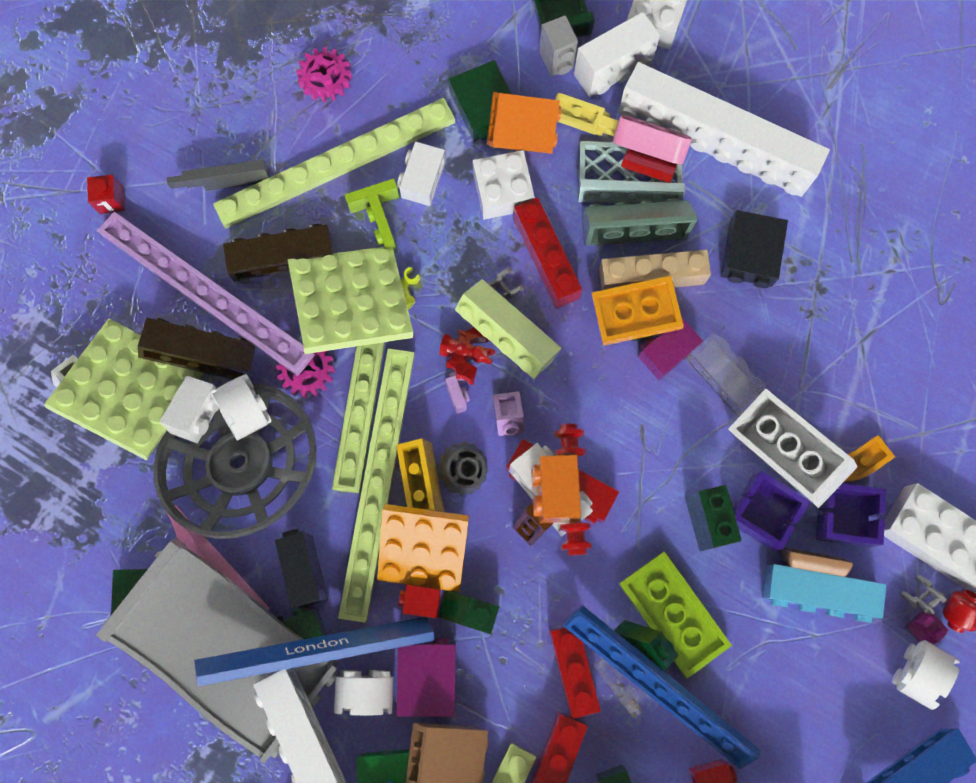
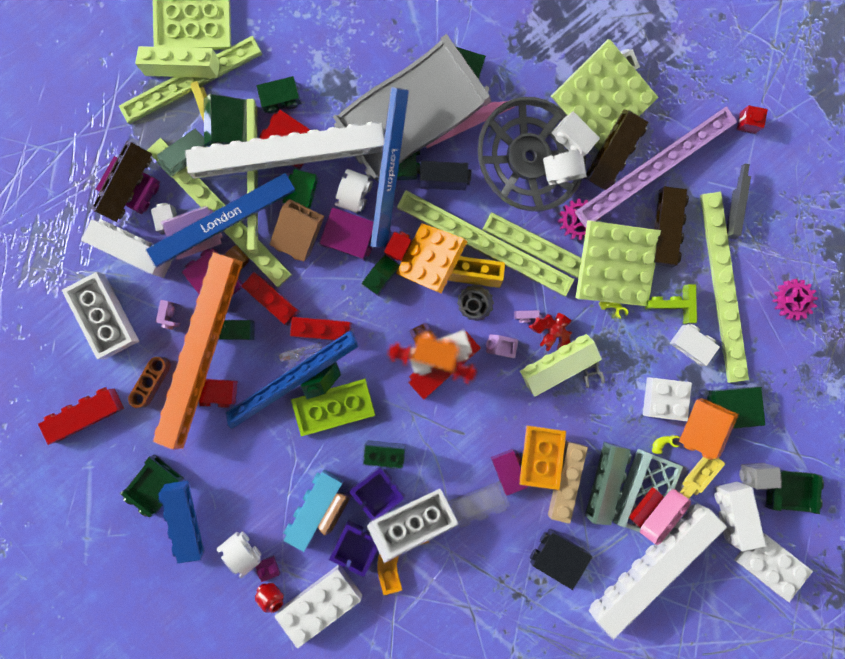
camera: 105 degrees right, 10 degrees up
red brick [513,198,582,309] -> none
light grey piece [900,575,946,615] -> none
none -> neon yellow arm [652,435,680,454]

